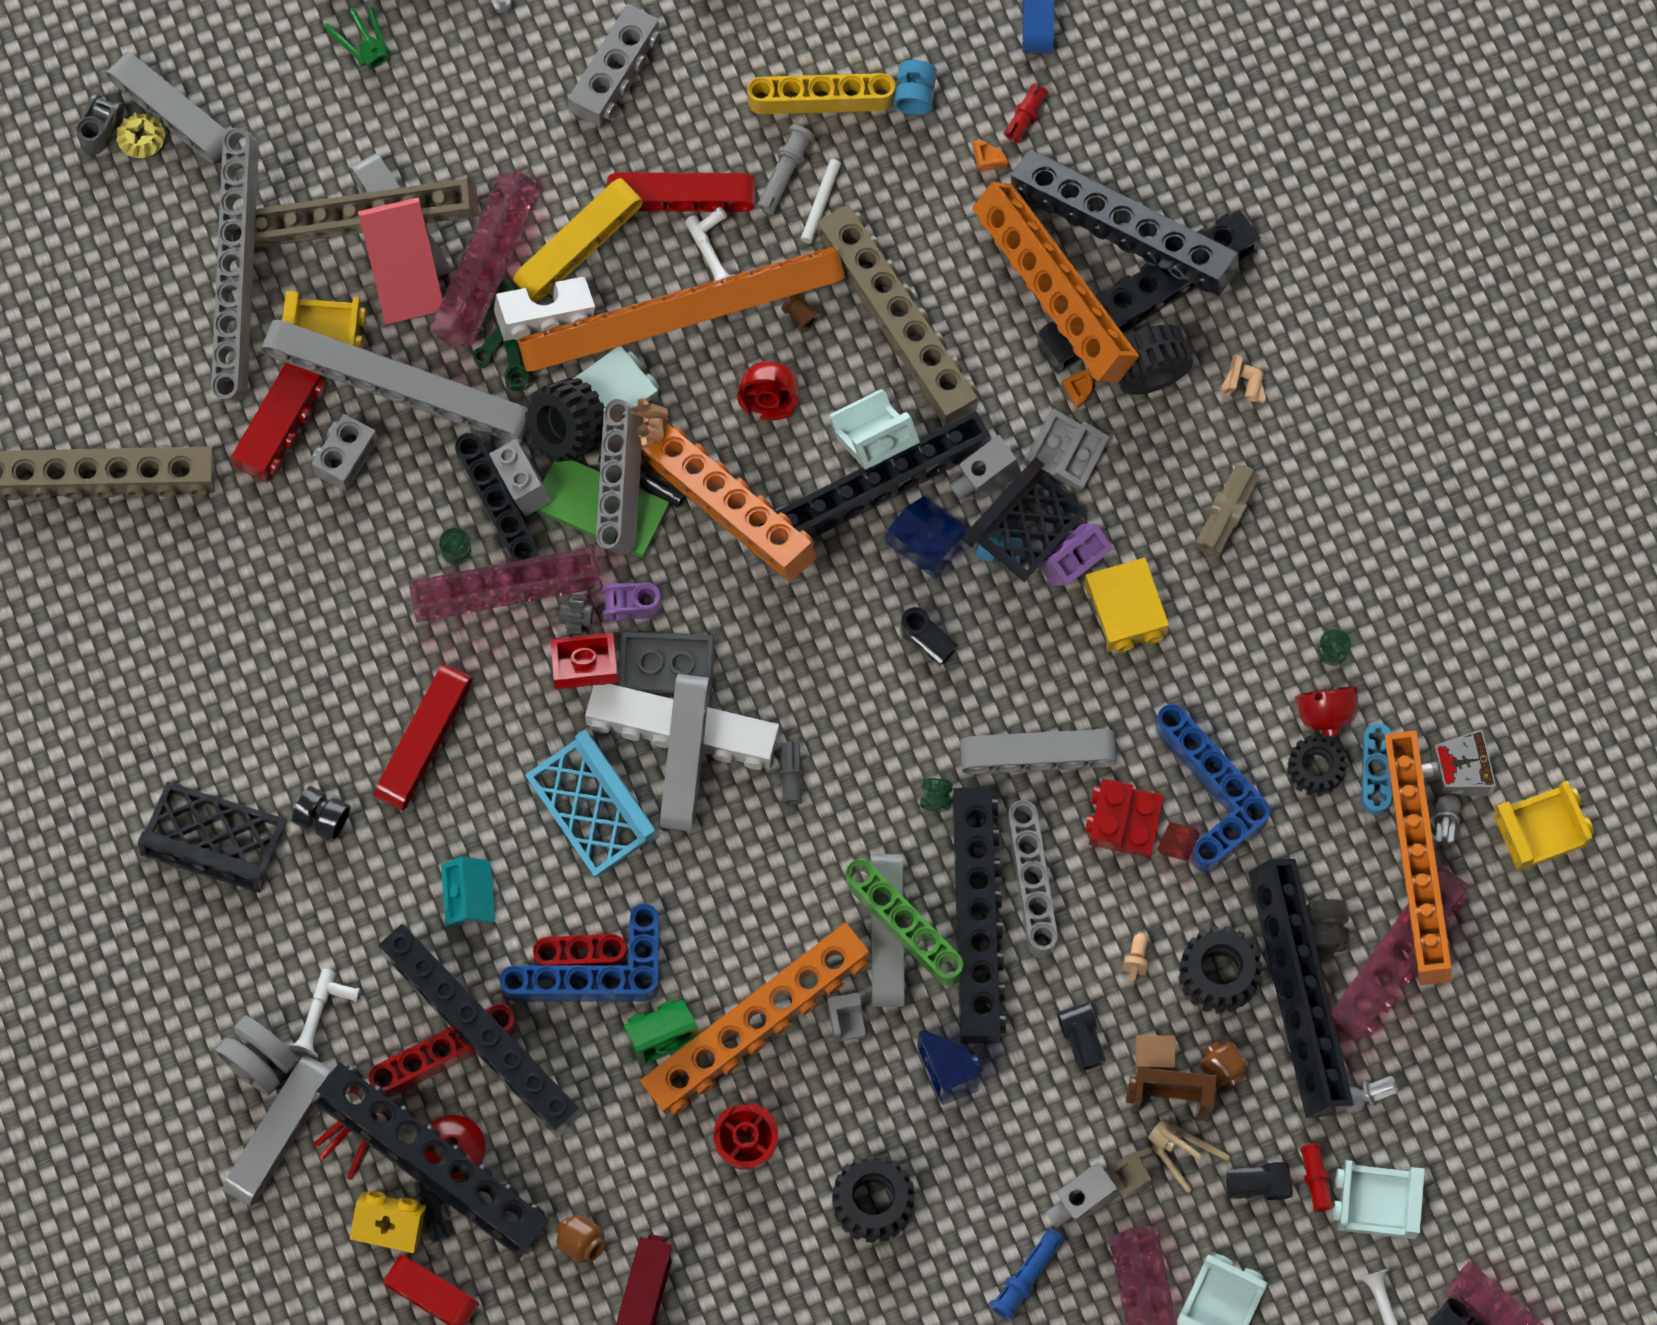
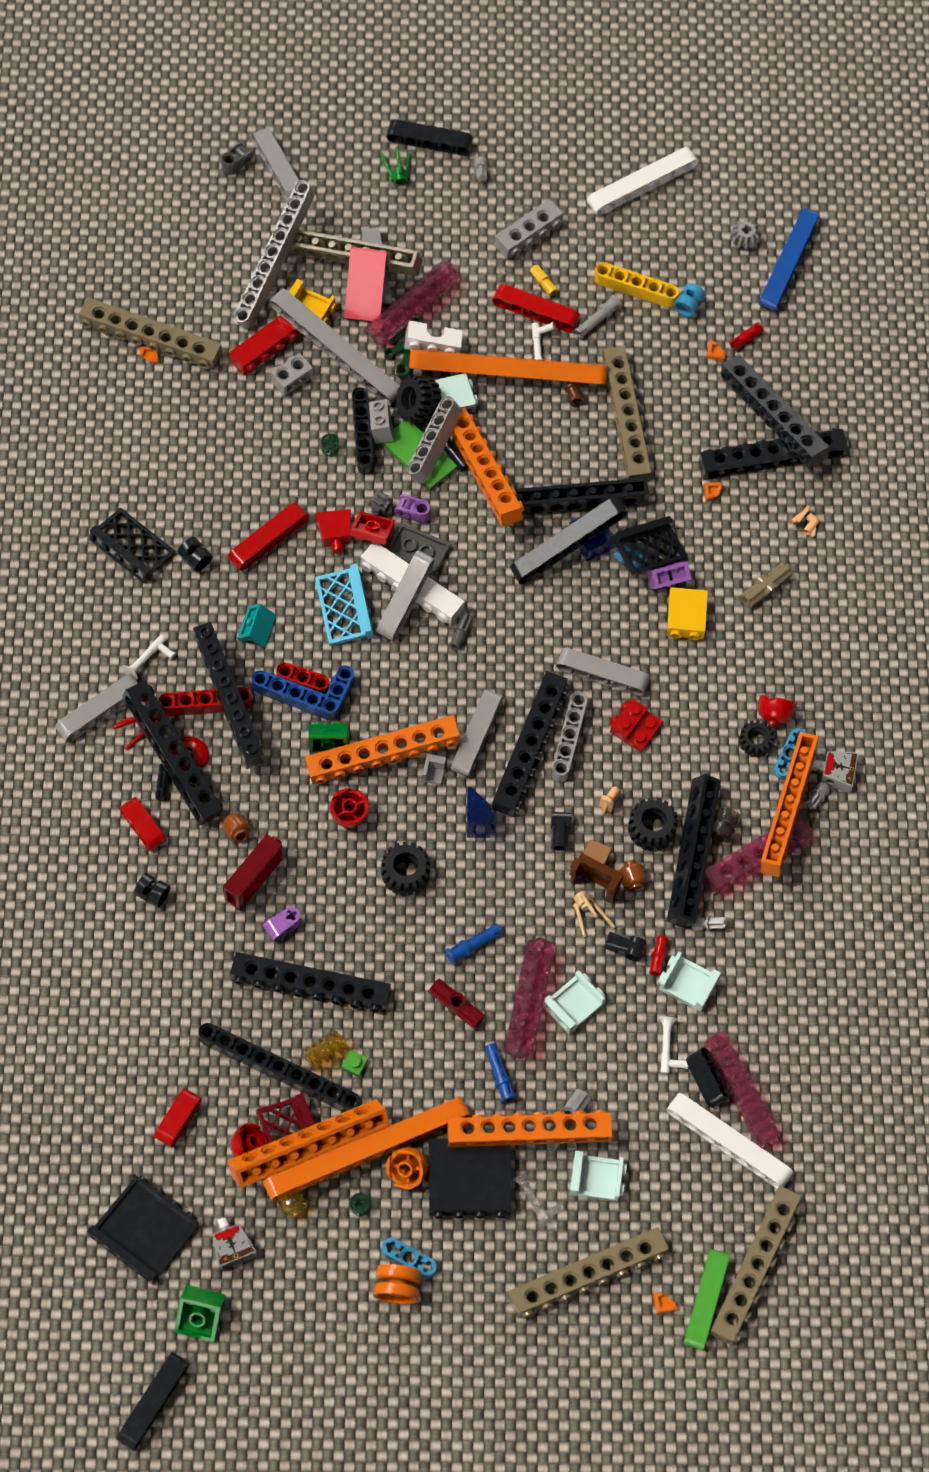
camera: 20 degrees right, 5 degrees down
light yellow gear [117,112,165,158] -> none
light grey wheel [214,1015,299,1096] -> none
yellow brick [350,1191,426,1253] -> none
clear pink brick [408,546,601,623] -> none
yellow beam [513,178,643,303] -> none
light nougat piece [631,398,668,446] -> none
red cylinder [737,361,800,421] -> none
white bar [801,159,841,244] -> none
light aqua panel [829,389,920,470] -> none
bright green beam [845,859,963,986] -> none
black piece [900,607,959,666] -> none
clear green wheel [919,778,953,812] -> none
light grey torso [949,435,1021,501] -> none
orange brick [972,182,1139,383] -> none
light grey slope [1023,408,1110,489] -> none
light grey torso [1045,1162,1121,1228] -> none
dark tan panel [1107,1147,1153,1198] -> none
black tyre [1118,324,1194,395] -> none
blue beam [1155,704,1271,872] -> none
clear red tile [1157,822,1200,862] -> none
clear green wheel [1317,629,1351,666] -> none
yellow panel [1493,781,1594,872] -> none
none -> orange tile [139,346,159,363]
none -> red torso [316,509,351,554]
none -> beam [510,497,627,584]
none -> yellow axle [530,265,558,297]

